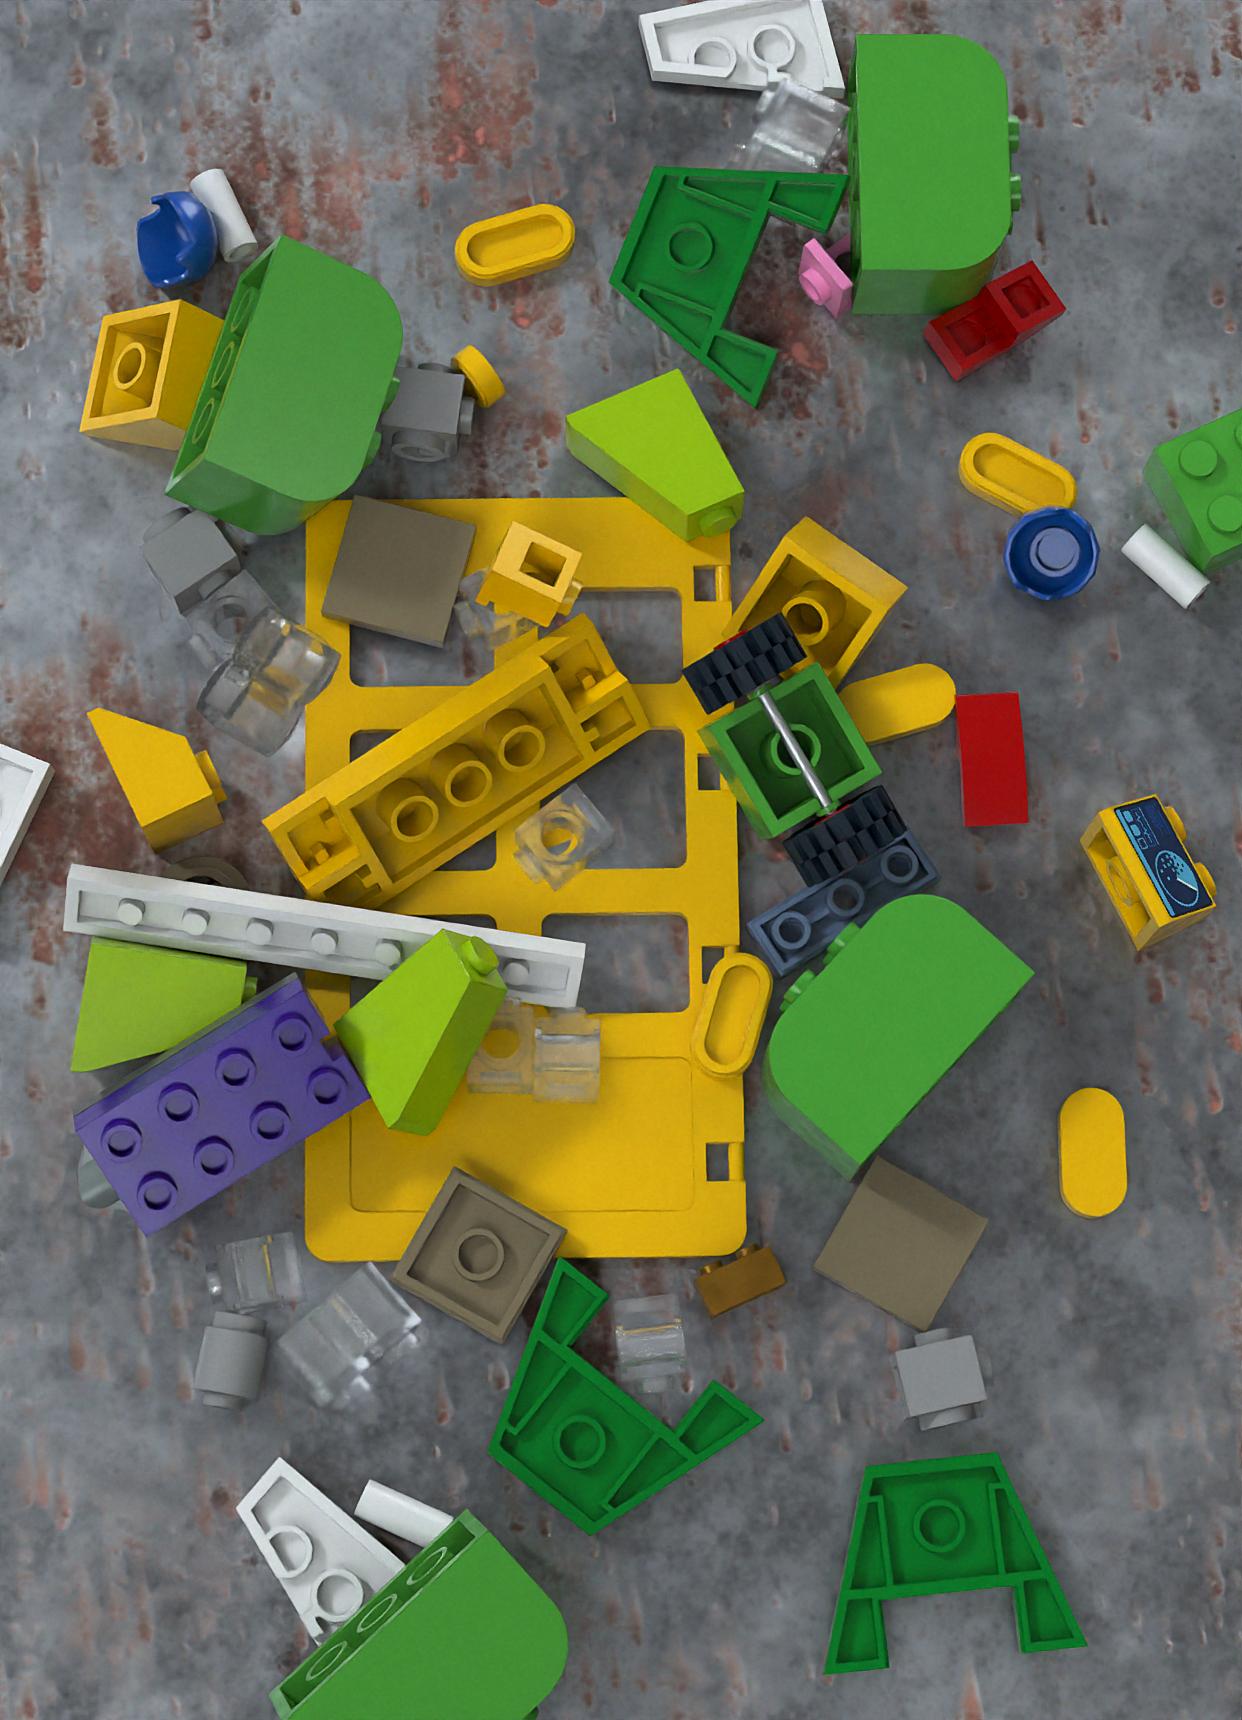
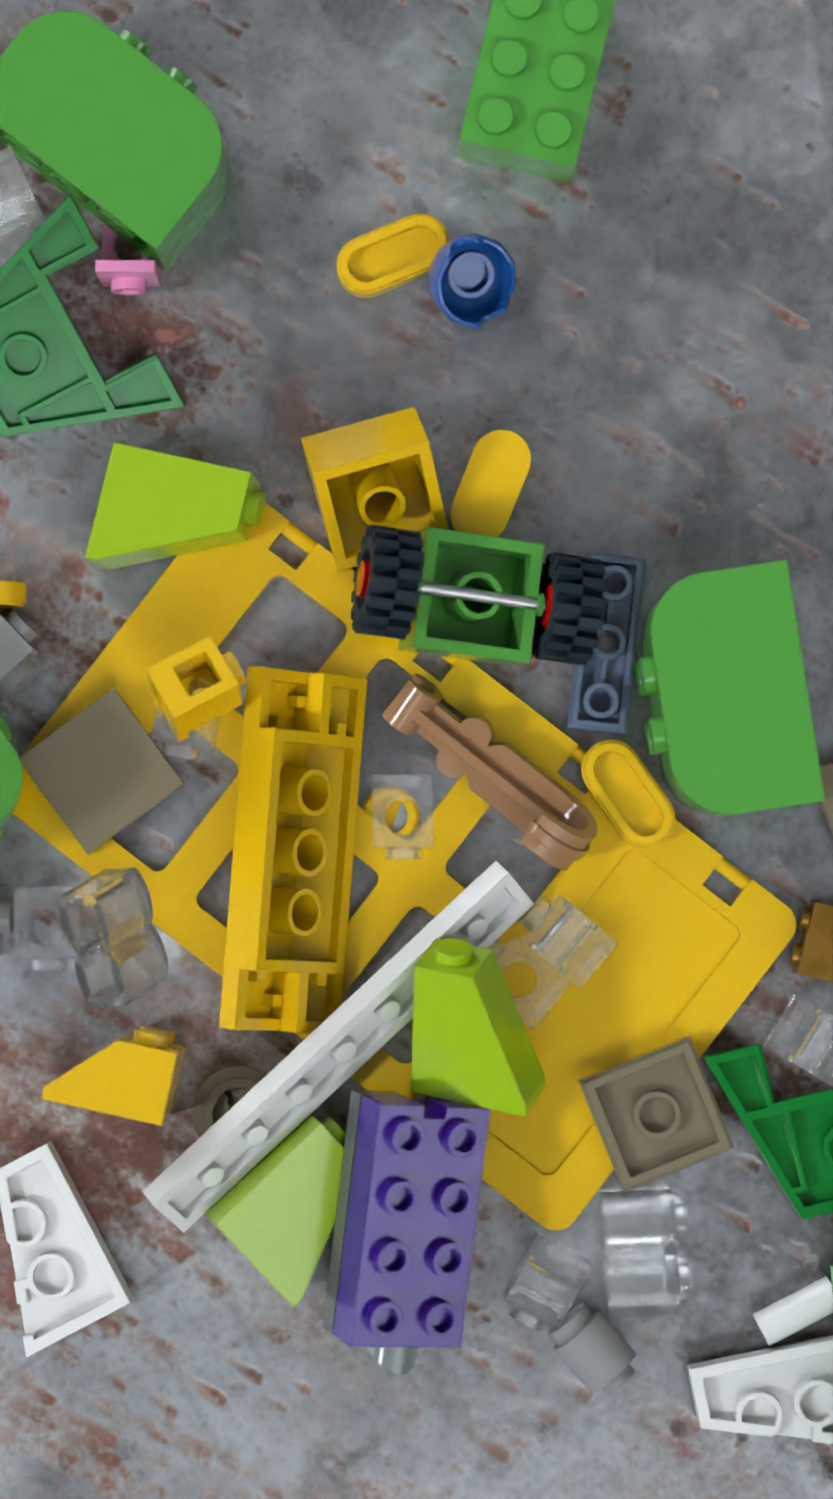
camera: 45 degrees left, 10 degrees up
red slope [922,260,1066,382] -> none
red slope [954,691,1028,827] -> none
slope [1079,794,1217,952] -> none
white axle [1121,524,1211,610] -> none
none -> medium nougat piece [382,673,598,871]

